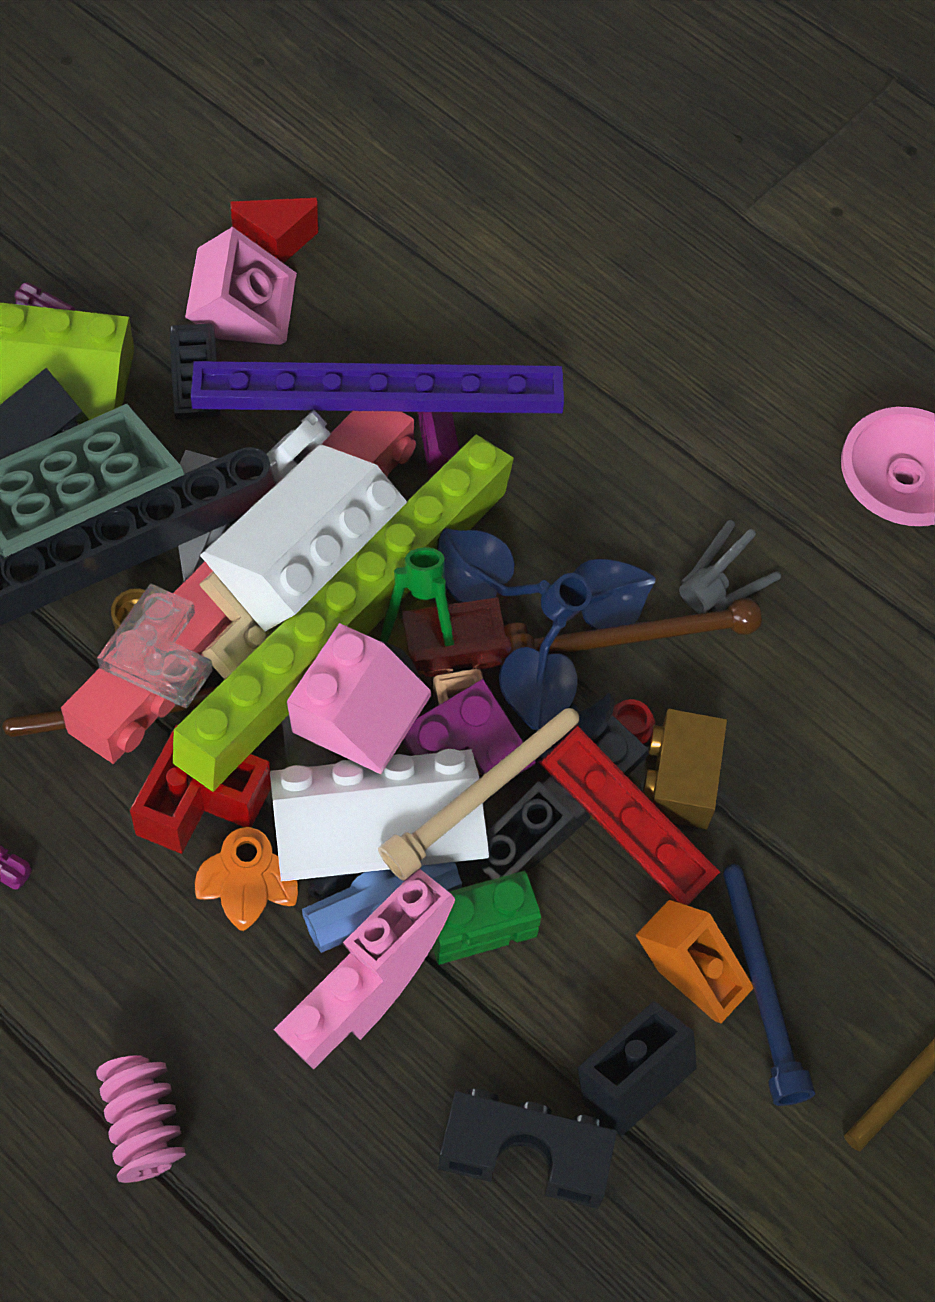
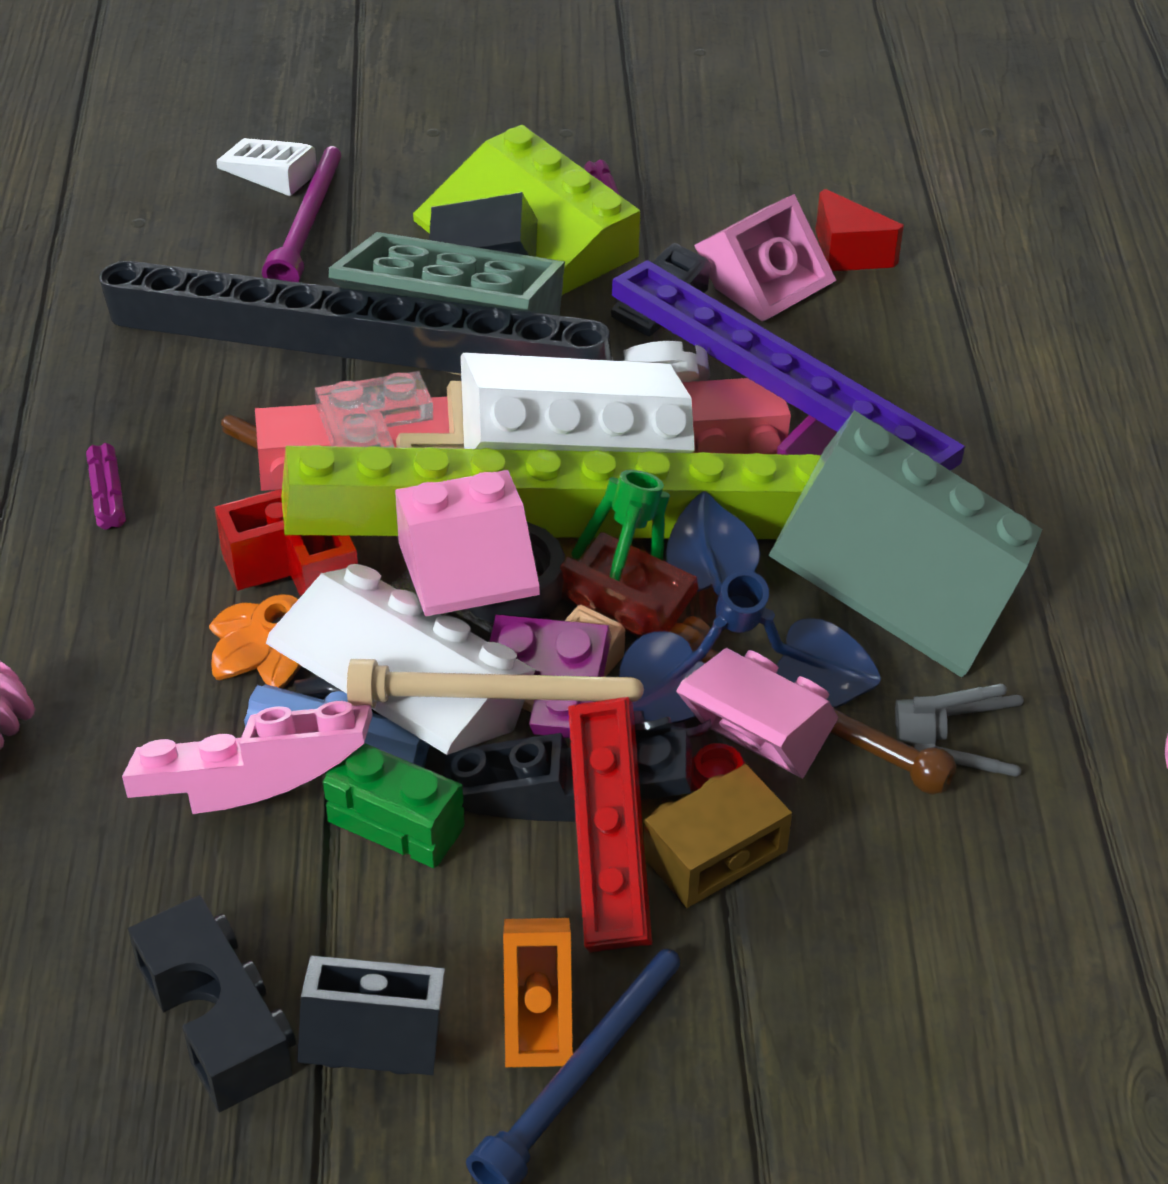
camera: 50 degrees right, 15 degrees down
none -> bright pink slope [676,648,838,779]
none -> sand green slope [769,410,1043,678]

